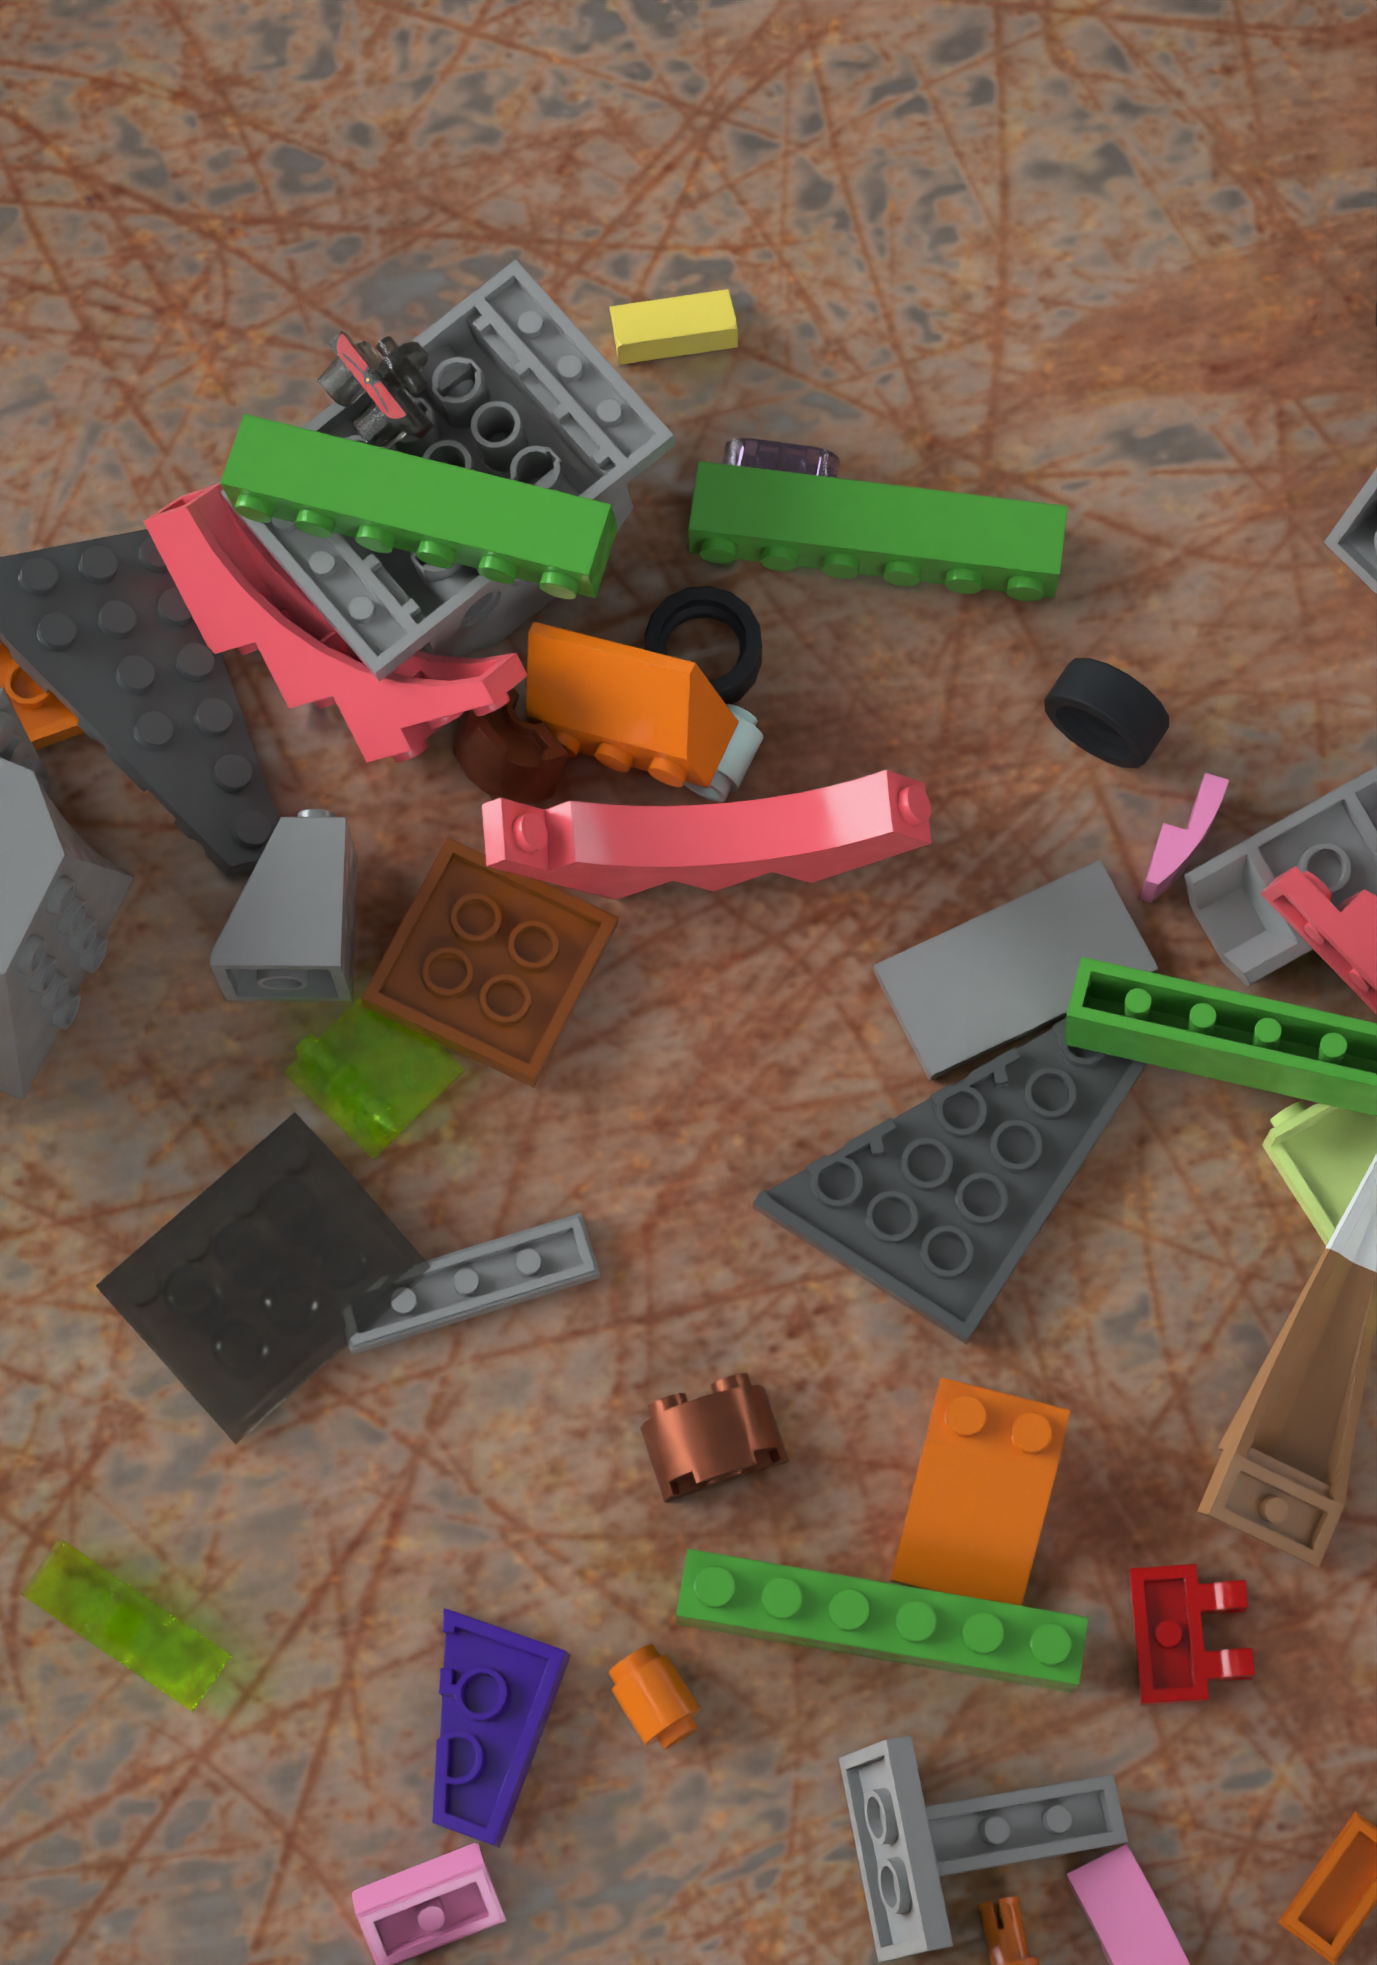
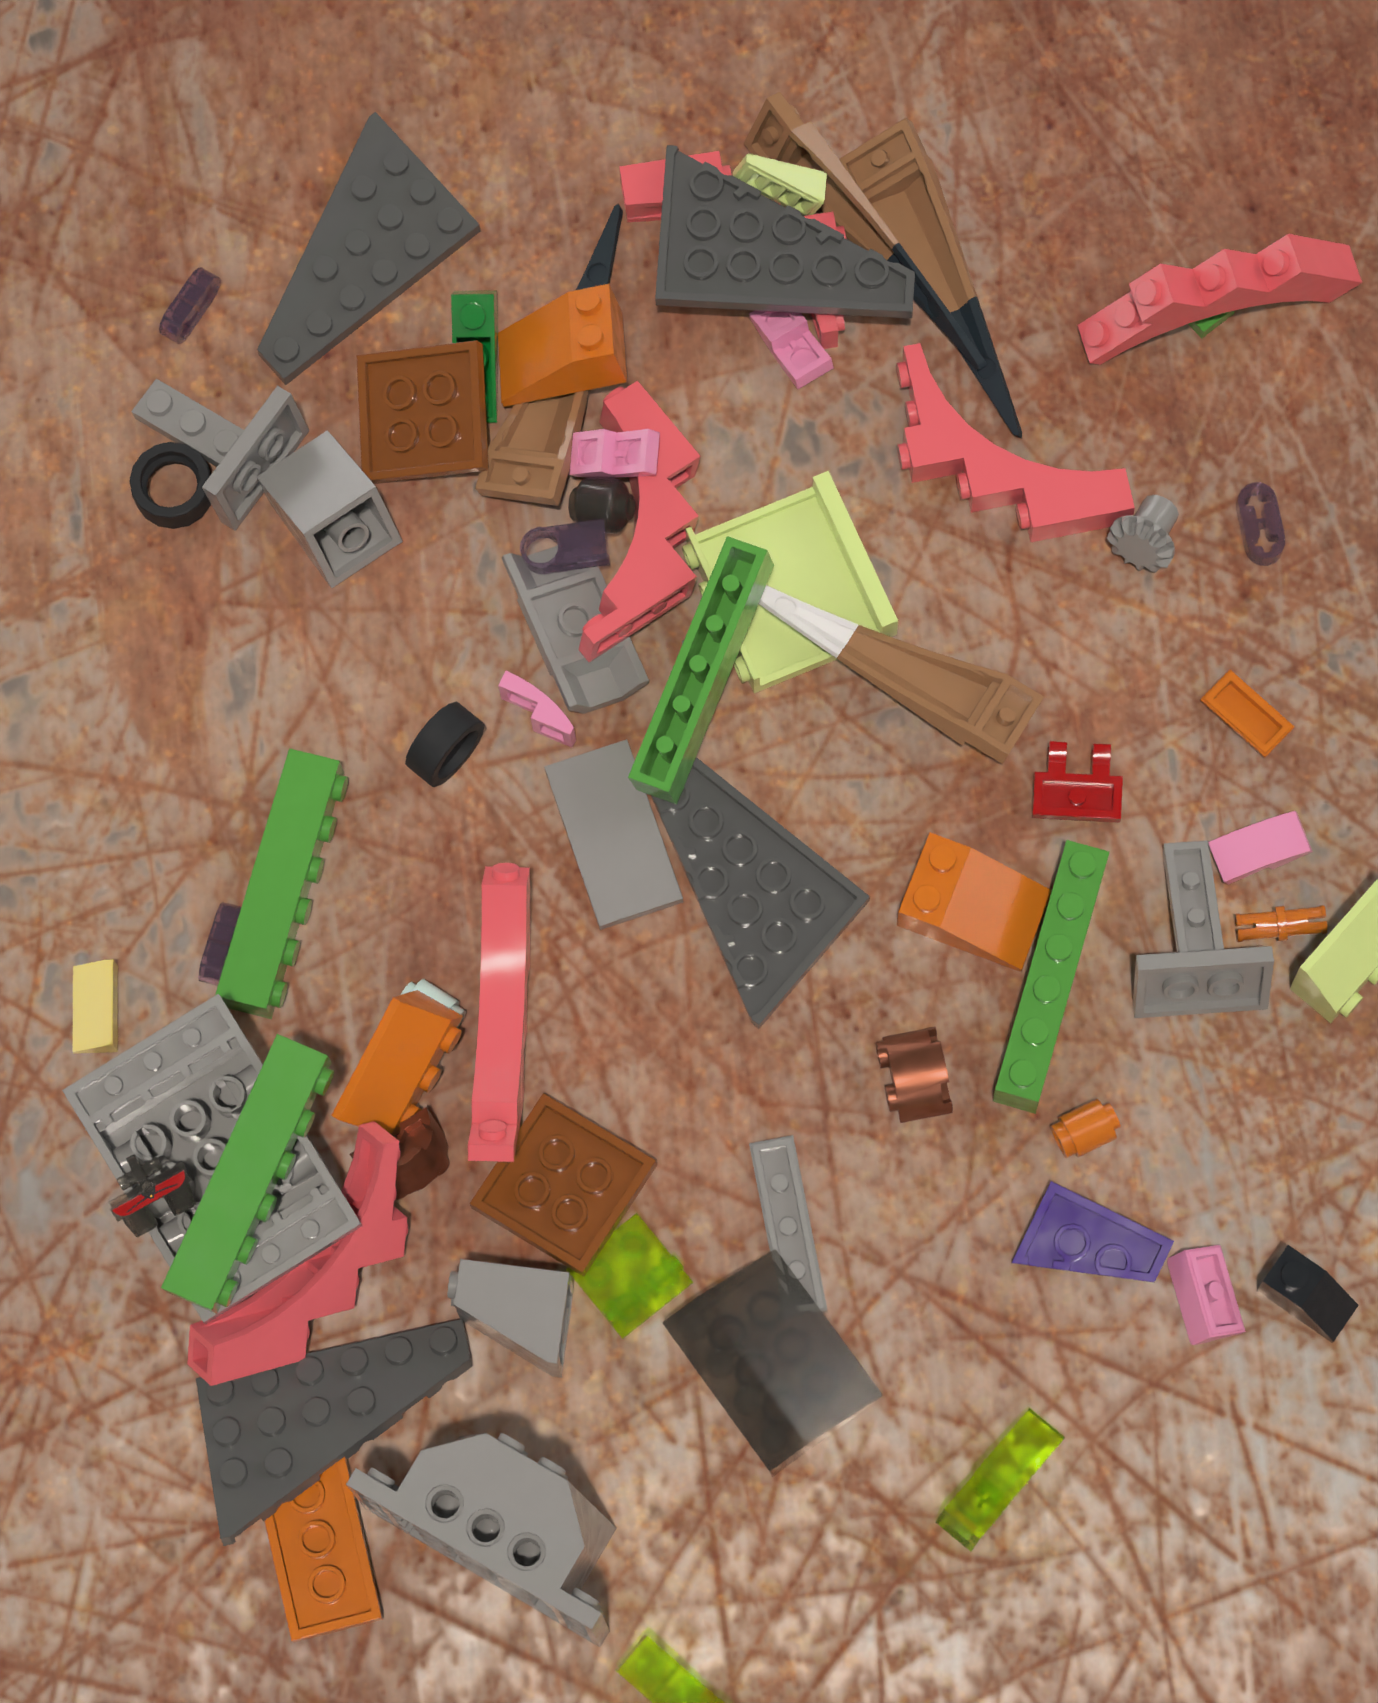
camera: 80 degrees left, 0 degrees up
black tyre [644,586,762,704] -> none

